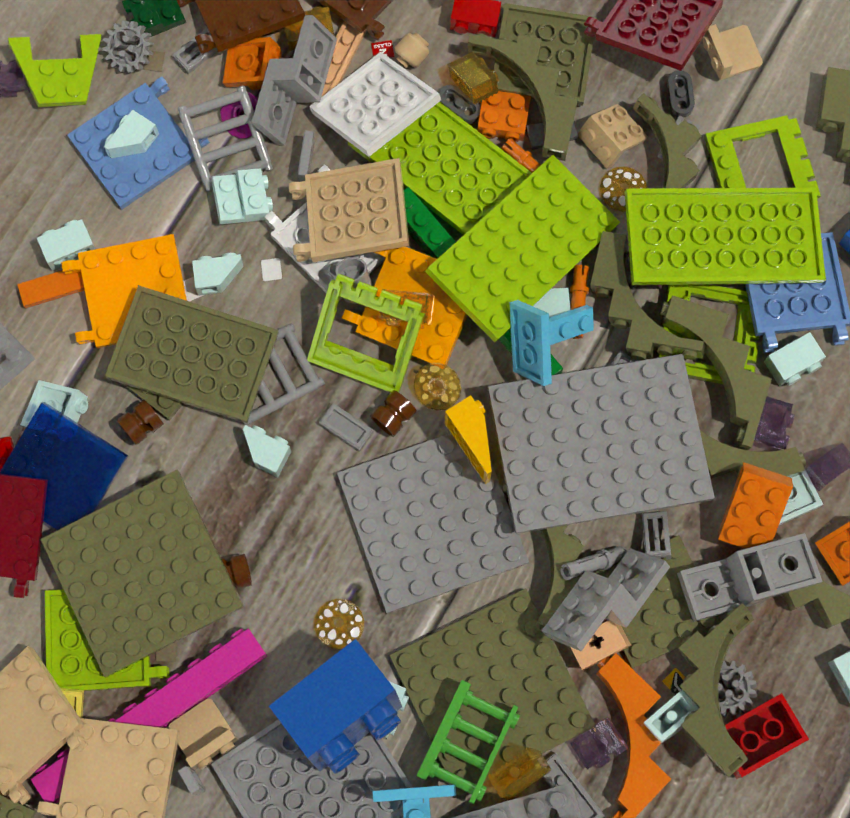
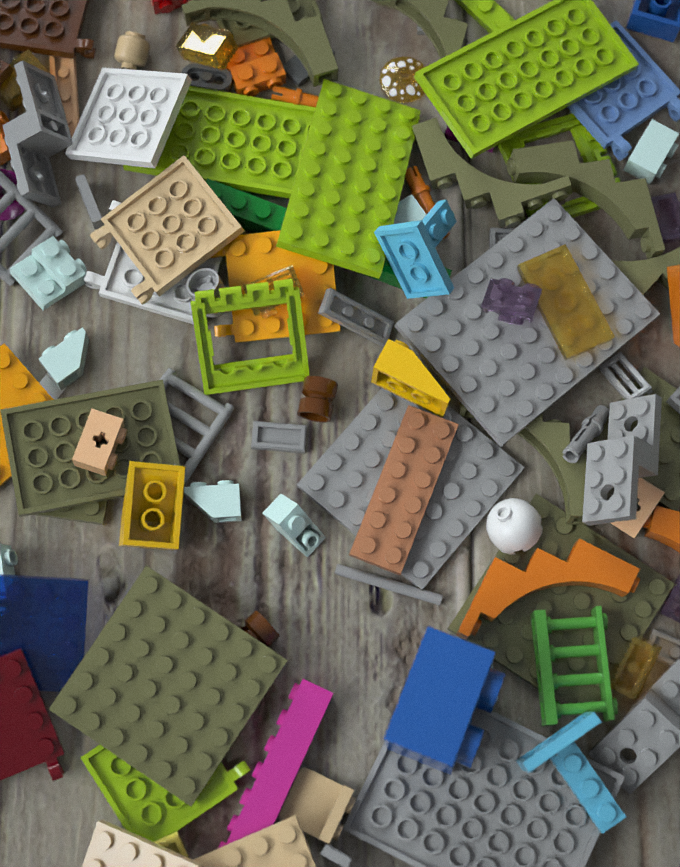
camera: 35 degrees left, 0 degrees up
reddish brown wheel [116,399,164,445] -> none
white sticker [261,258,282,281] -> none
clear yellow dish [314,599,364,649] -> none
red sticker [371,40,395,58] -> none
clear yellow dish [413,363,462,411] -> none
tan bracket [577,104,647,169] -> none
none -> light nougat brick [72,409,127,476]
none -> yellow slope [119,461,185,551]
none -> light aqua slope [262,494,326,557]
none -> light grey tile [318,288,394,346]
none -> light grey bar [335,564,443,606]
none -> nougat plate [349,405,459,576]
none -> orange arch [456,538,640,640]
none -> clear purple cylinder [481,278,542,325]
none -> white cylinder [486,498,543,555]
none -> clear yellow tile [517,244,615,361]

